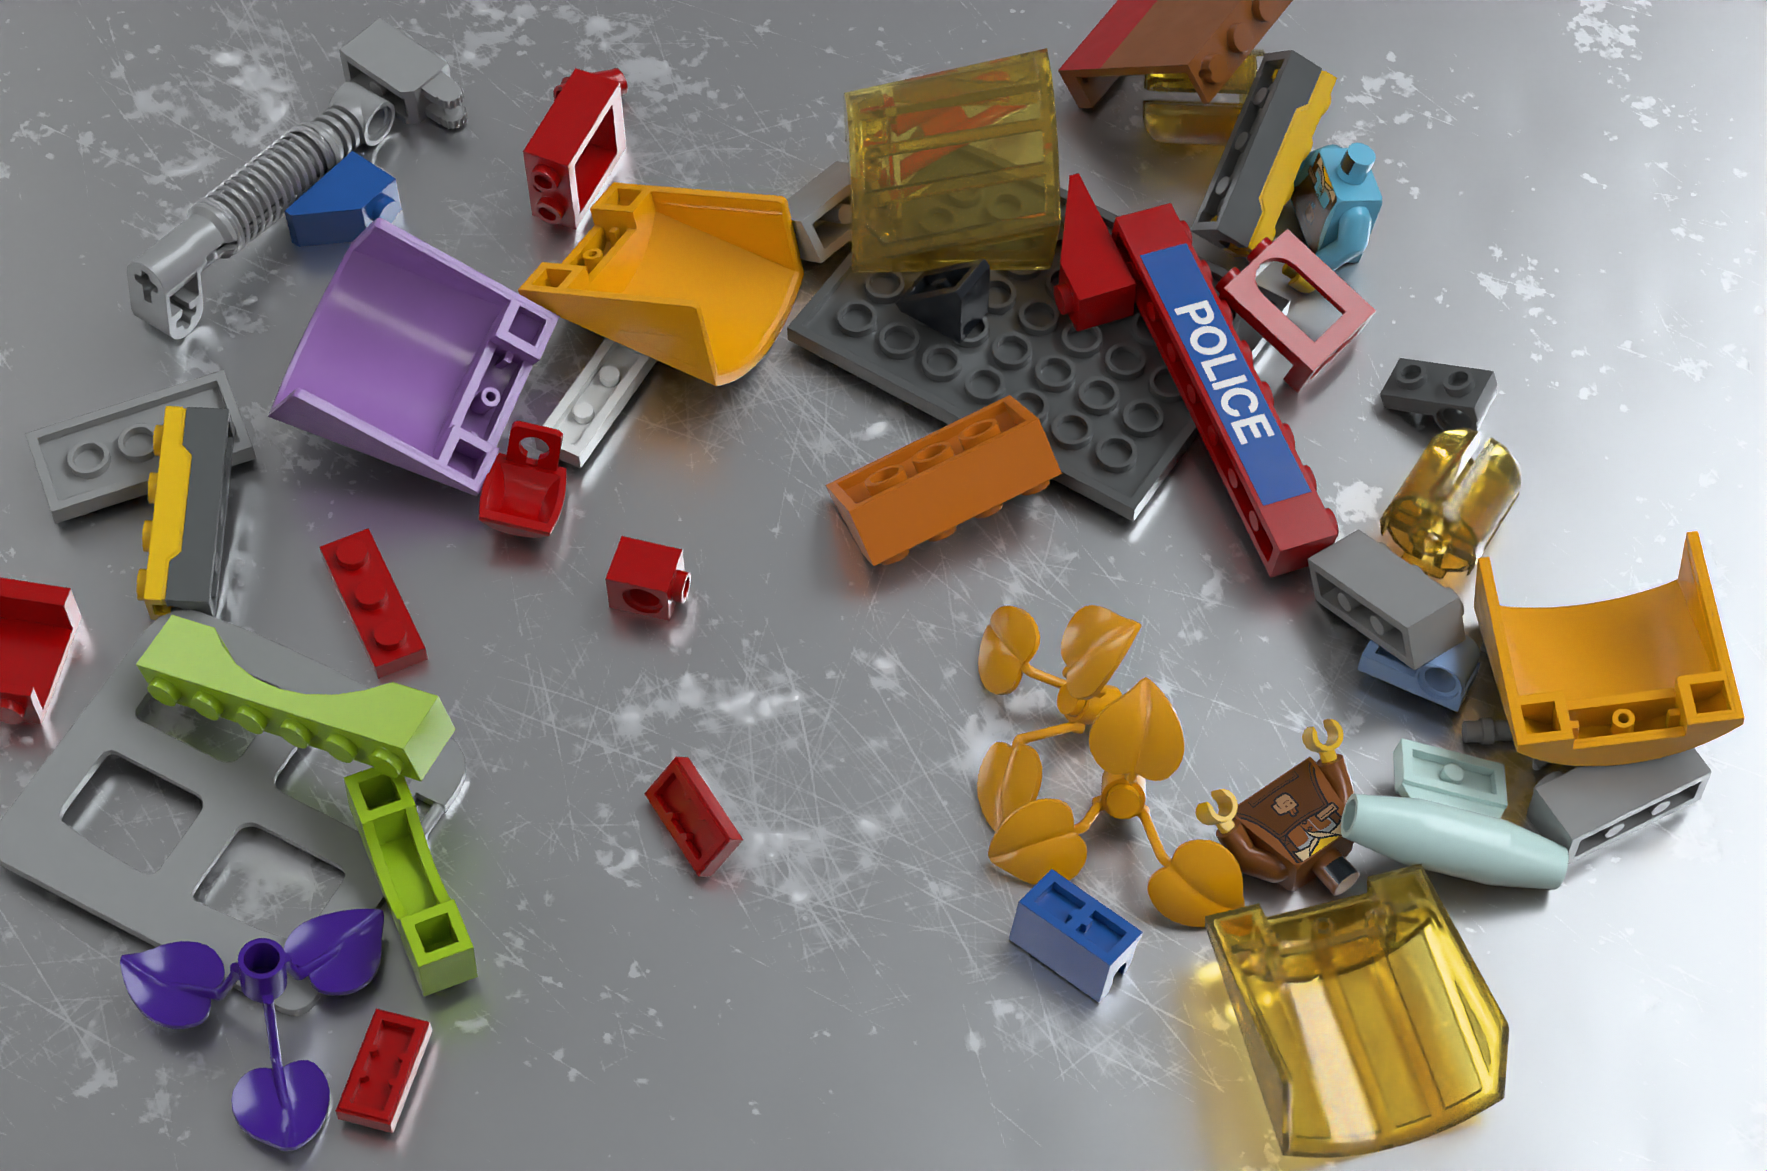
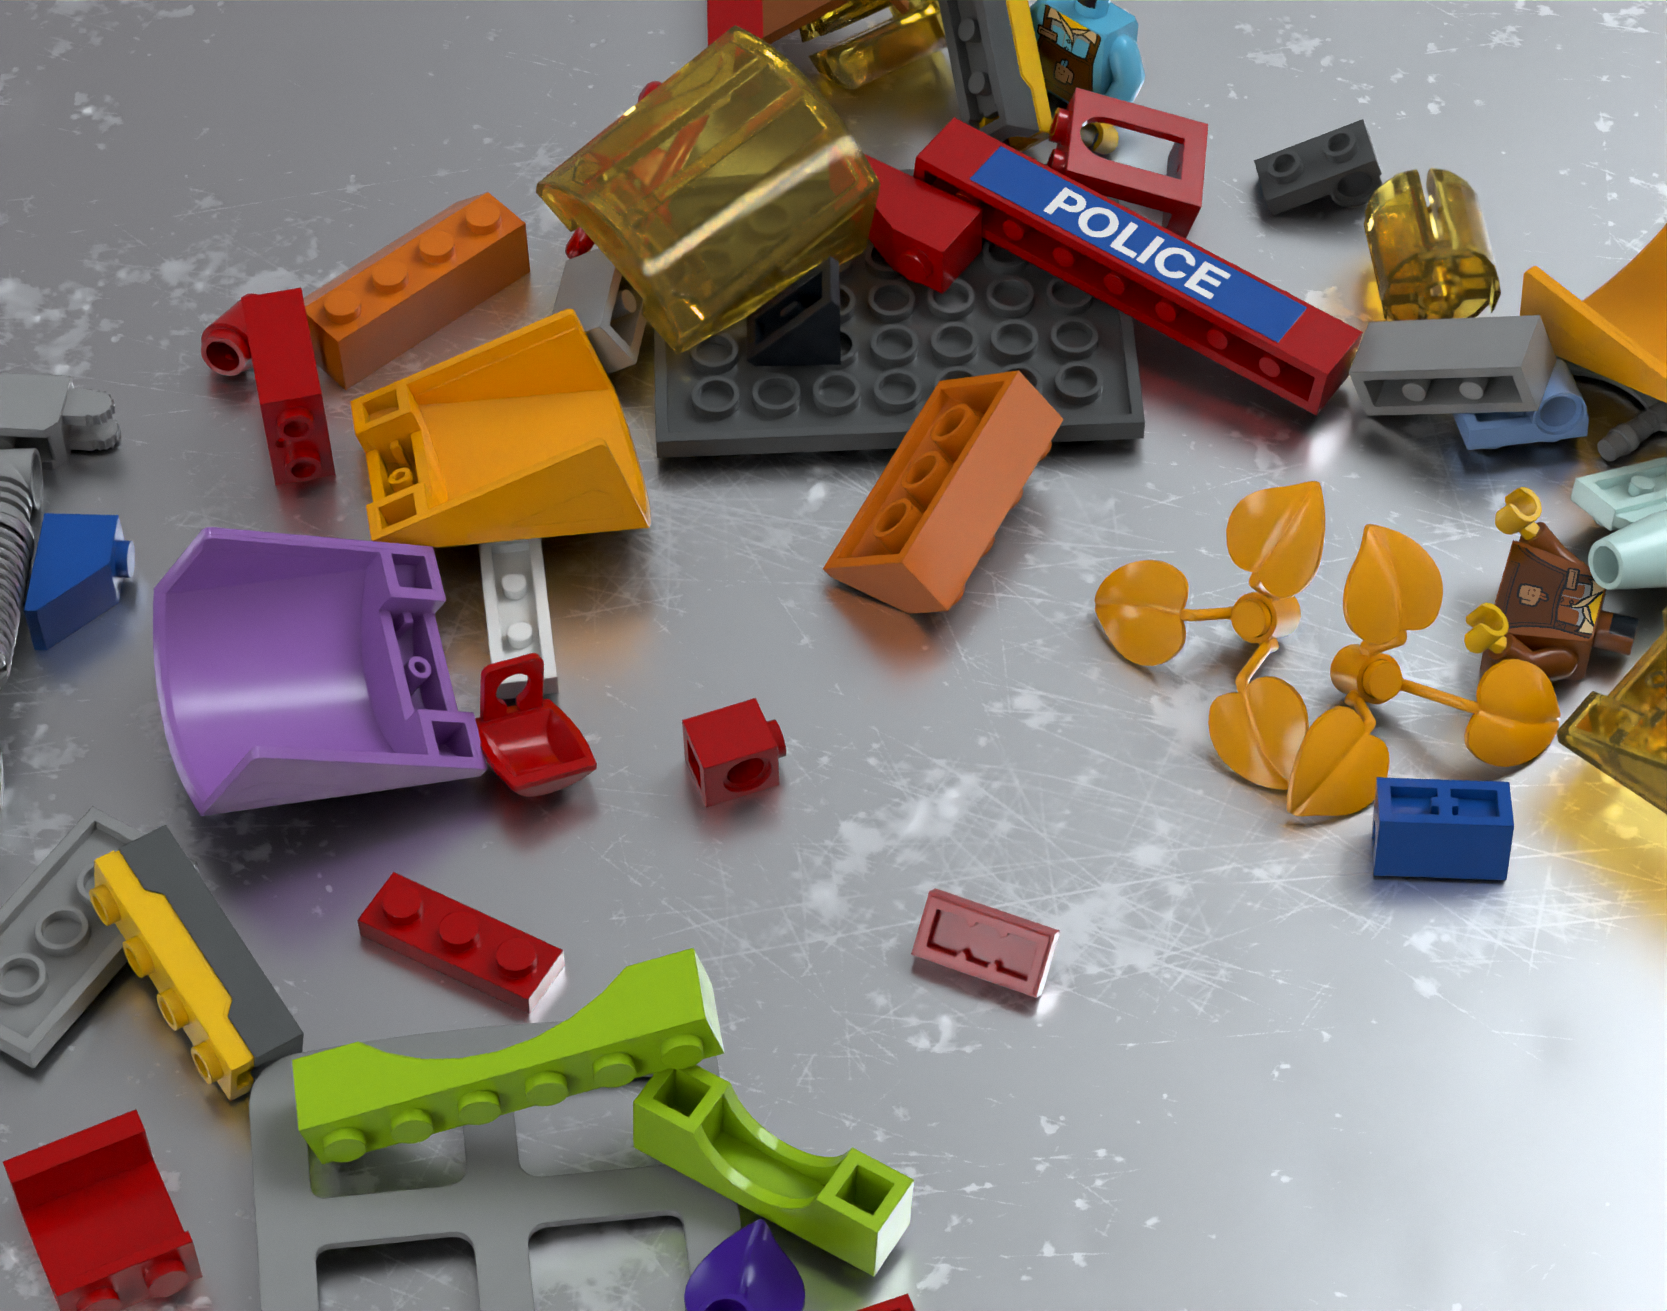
camera: 35 degrees left, 5 degrees down
none -> orange slope [304,192,530,390]

